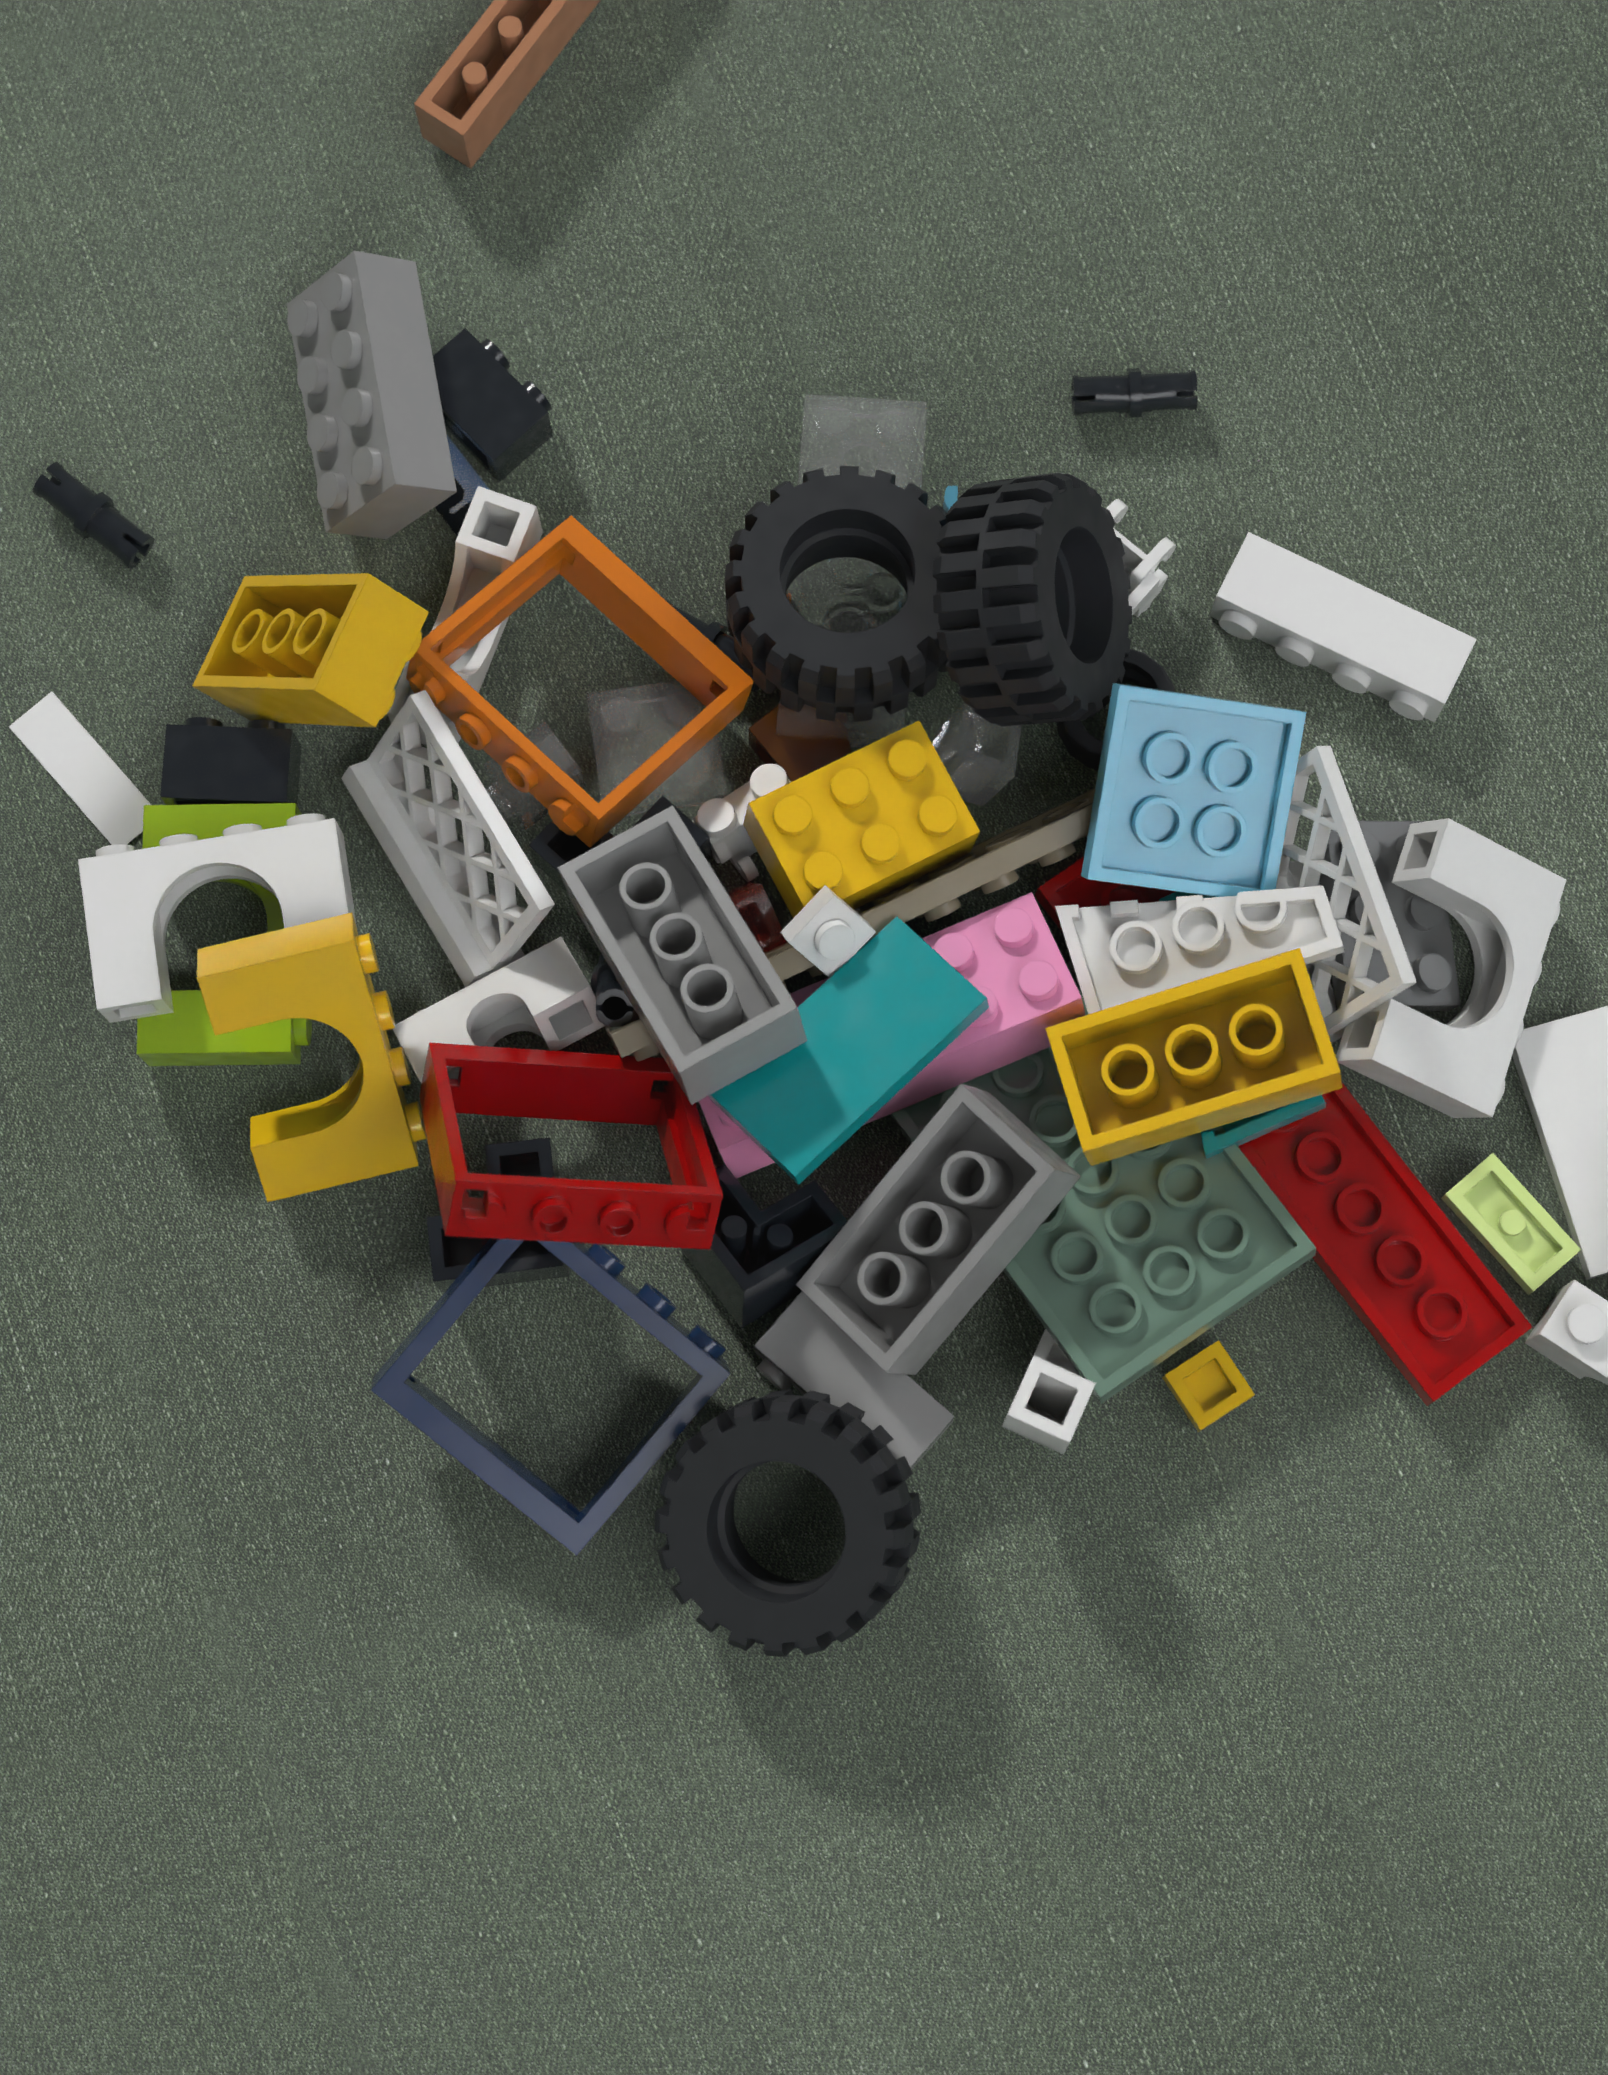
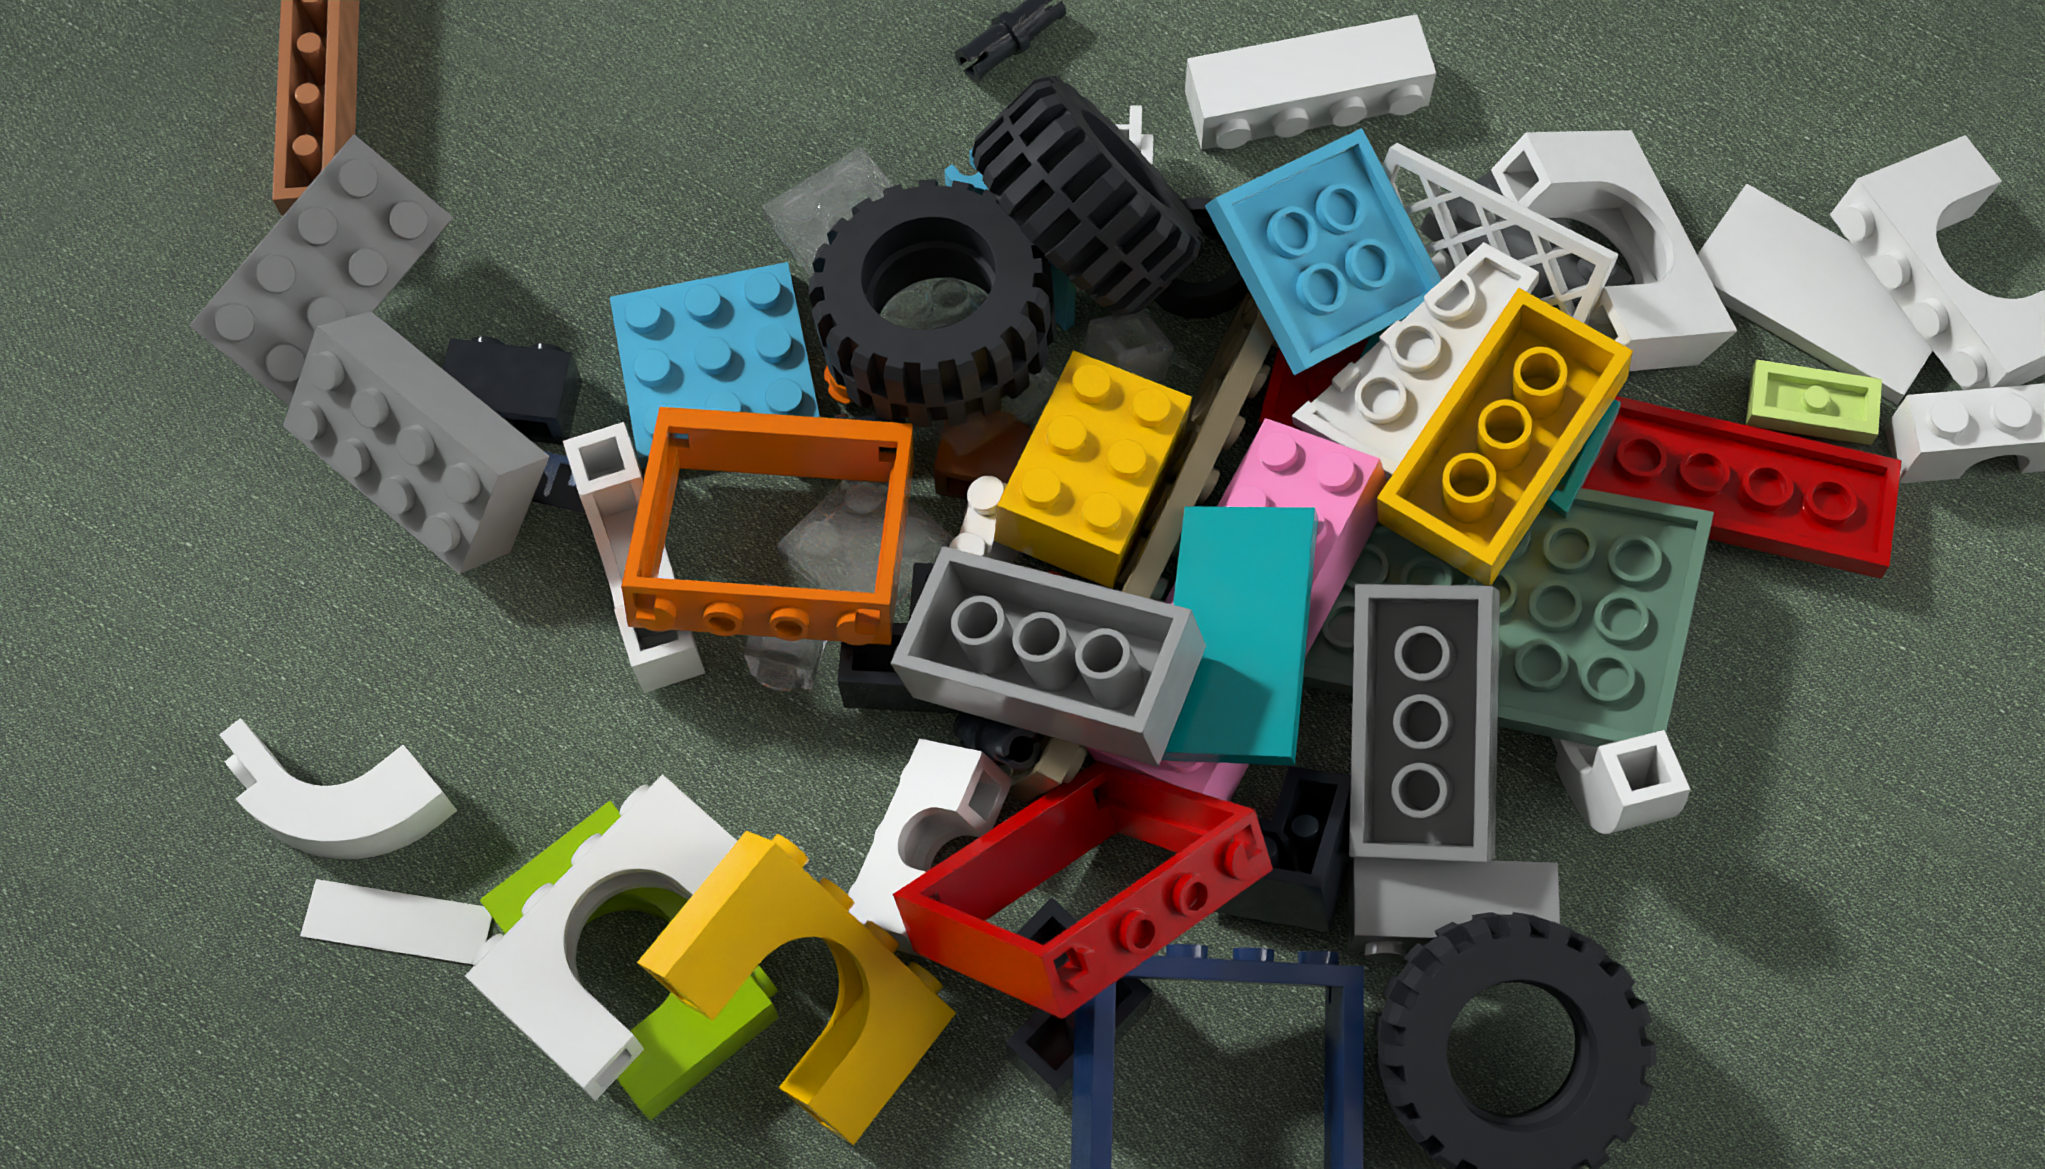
camera: 40 degrees left, 10 degrees down
black pin [33,462,154,569] -> none
black brick [160,717,302,805] -> none
yellow brick [192,573,429,728] -> none
white fence [341,690,555,987] -> none
white plate [780,885,876,978] -> none
yellow plate [1162,1340,1255,1432] -> none
none -> light grey brick [189,134,453,406]
none -> white arch [219,718,457,859]
none -> medium azure plate [610,262,820,469]

